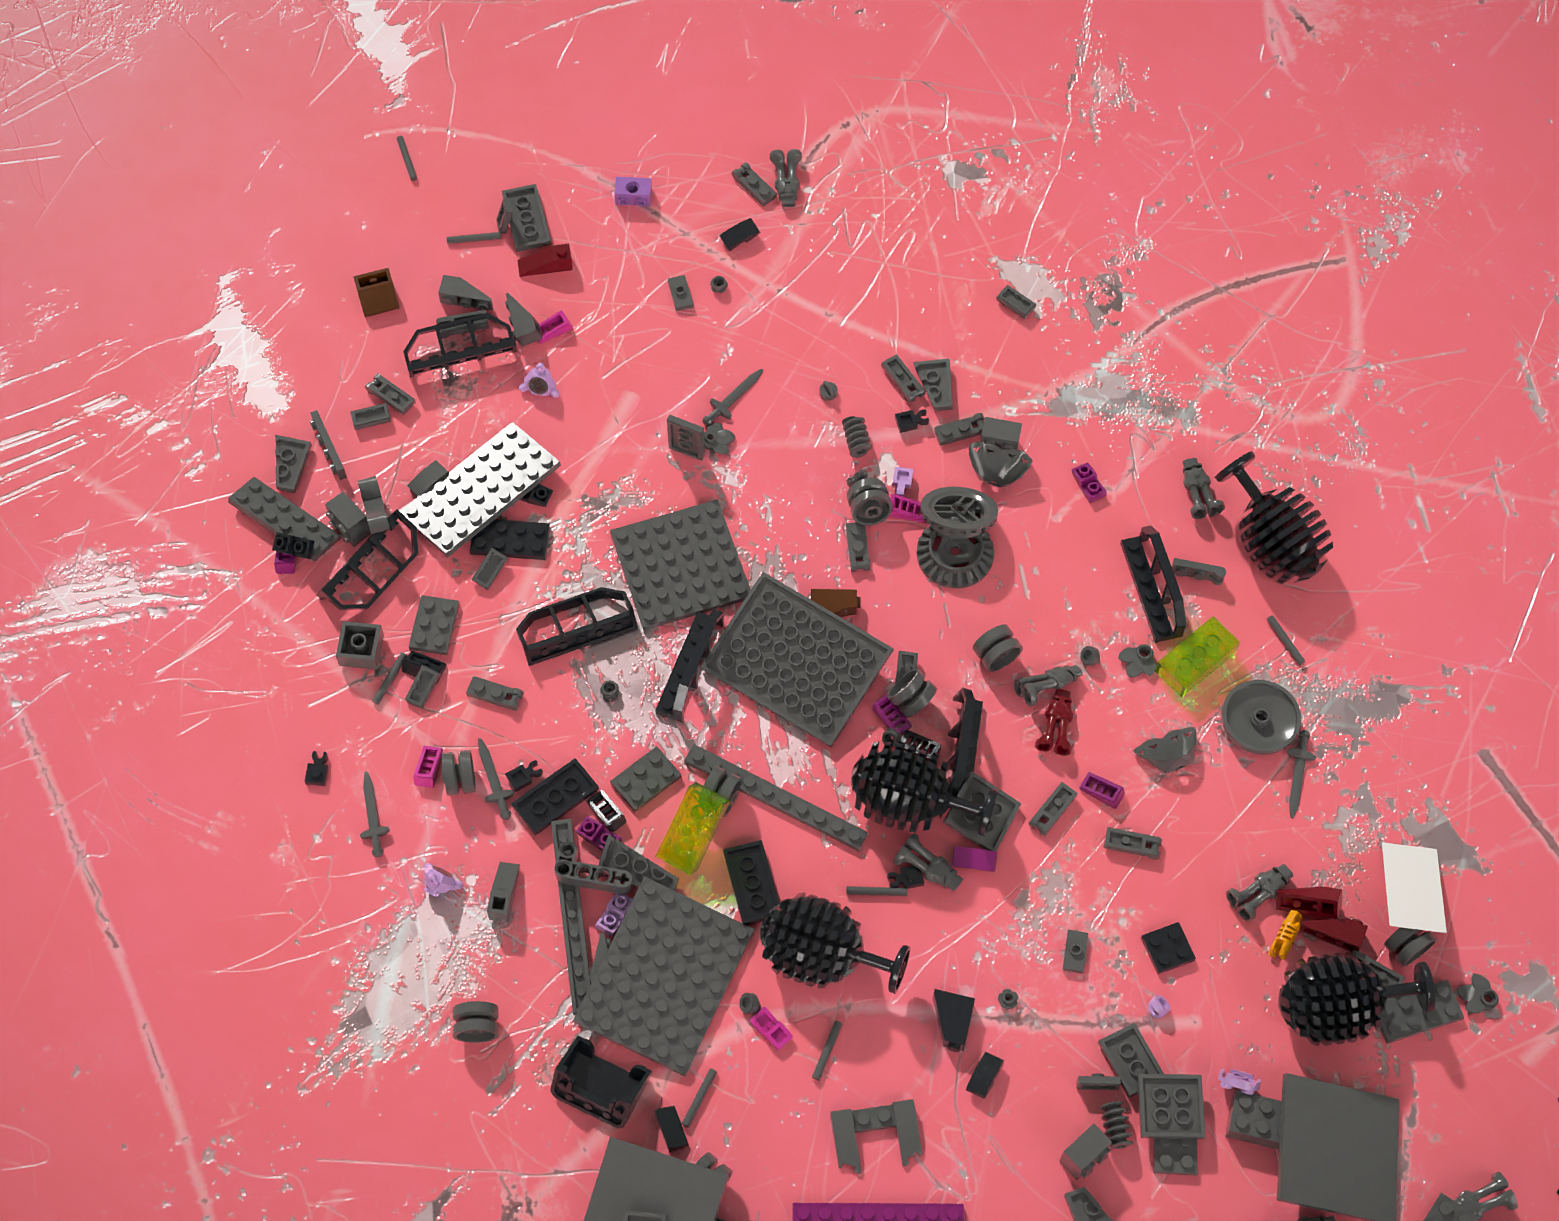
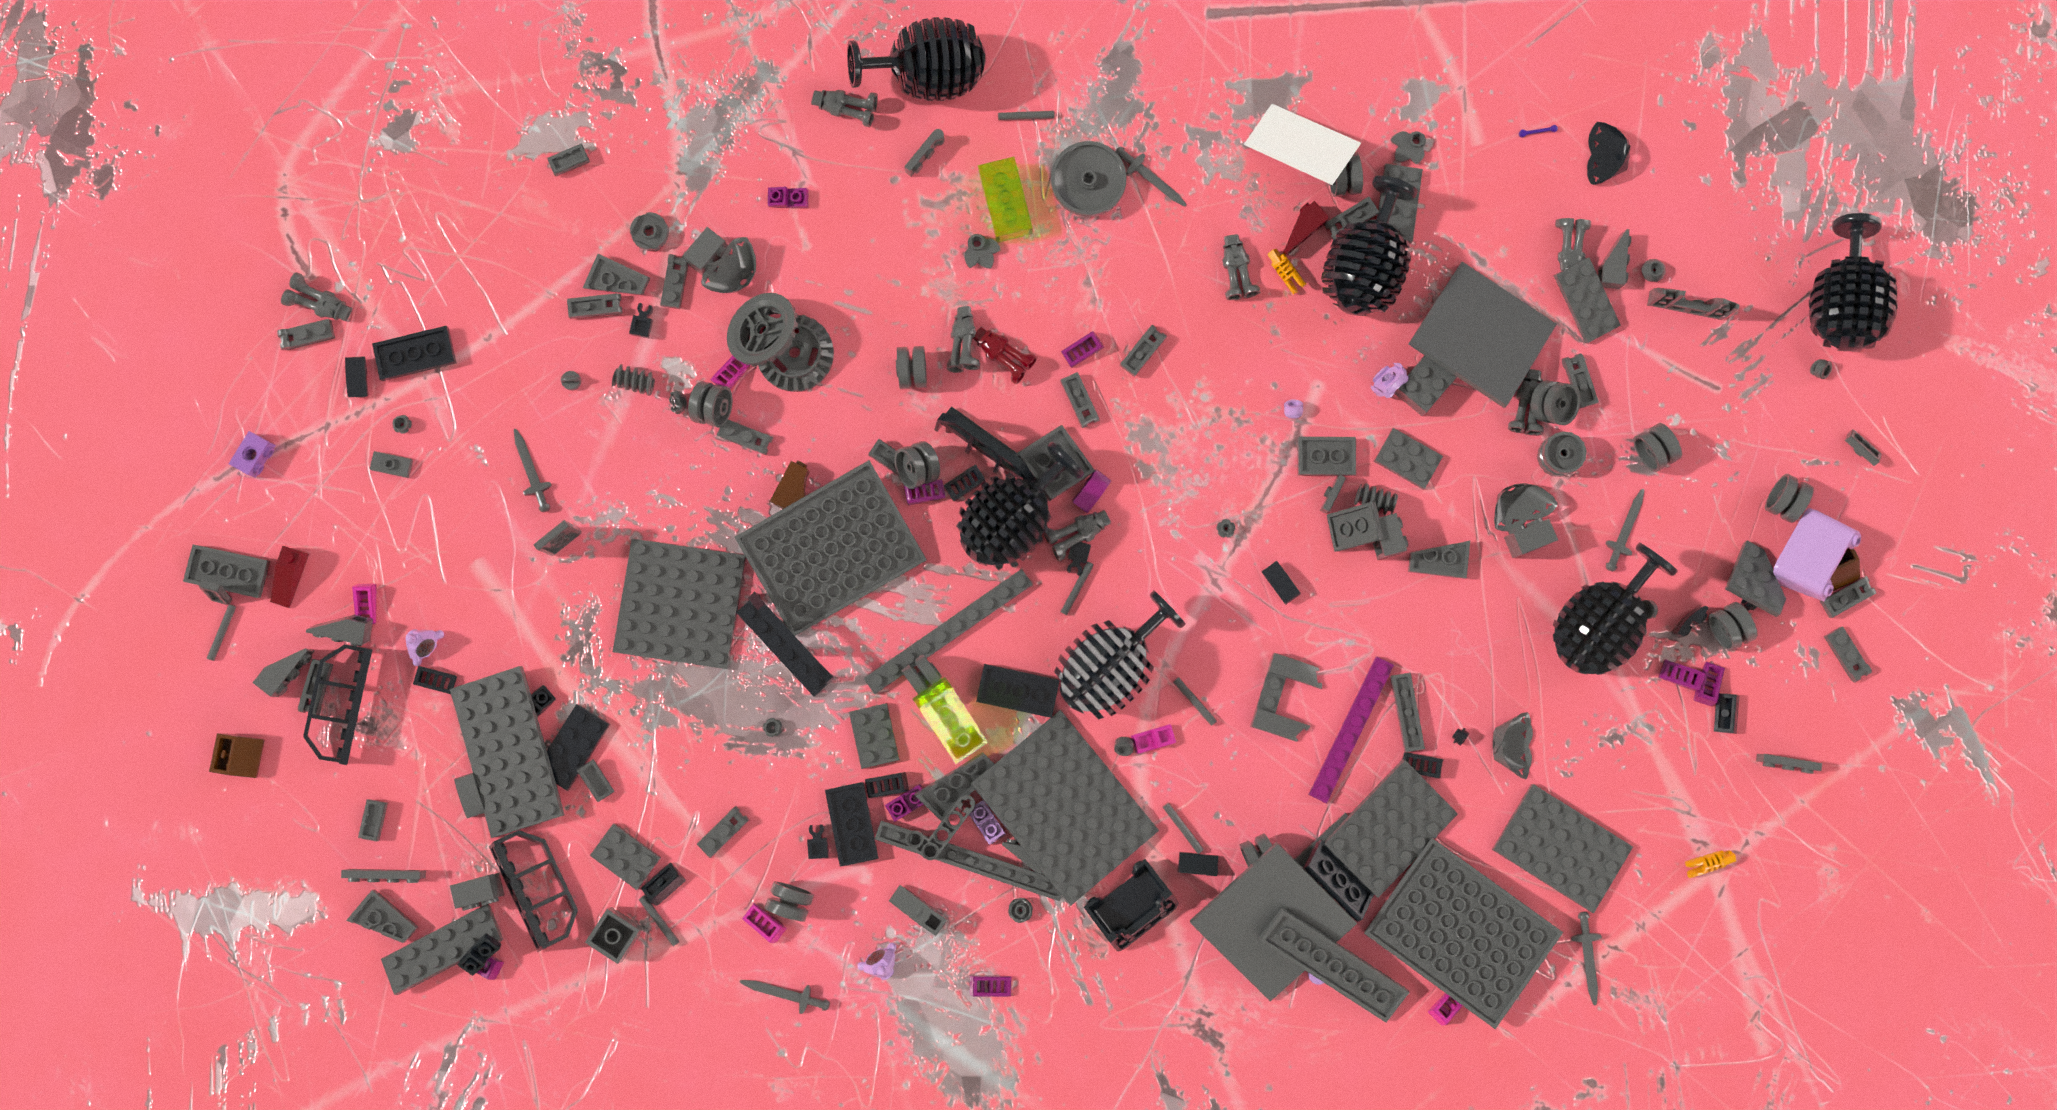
camera: 65 degrees left, 20 degrees up
black plate [304,751,328,786] -> none
dark grey beam [358,476,390,534] -> none
dark grey plate [365,373,416,415] -> none
dark grey bar [397,136,417,181] -> none
dark grey plate [405,665,440,708] -> none
dark grey wheel [453,1001,499,1043] -> none
dark grey sword [478,738,514,820] -> none
black plate [516,587,638,666] -> none
dark grey plate [704,423,736,454] -> none
dark grey plate [882,728,901,747] -> none
lavender plate [892,467,914,497] -> none
black slope [933,989,975,1052] -> none
dark grey plate [1062,930,1088,974] -> none
dark grey tile [1080,646,1100,666] -> none
black plate [1120,525,1186,643] -> none
dark grey piece [1133,727,1197,773] -> none
dark grey plate [1138,1074,1205,1139] -> none
black plate [1141,922,1196,975] -> none
dark red slope [1276,886,1343,919] -> none
none -> black plate [372,326,456,381]
none -> black slope [413,666,457,694]
none -> dark grey plate [630,212,669,251]
none -> magenta slope [969,976,1011,997]
none -> dark grey plate [1008,898,1033,923]
none -> dark grey tile [1327,502,1383,552]

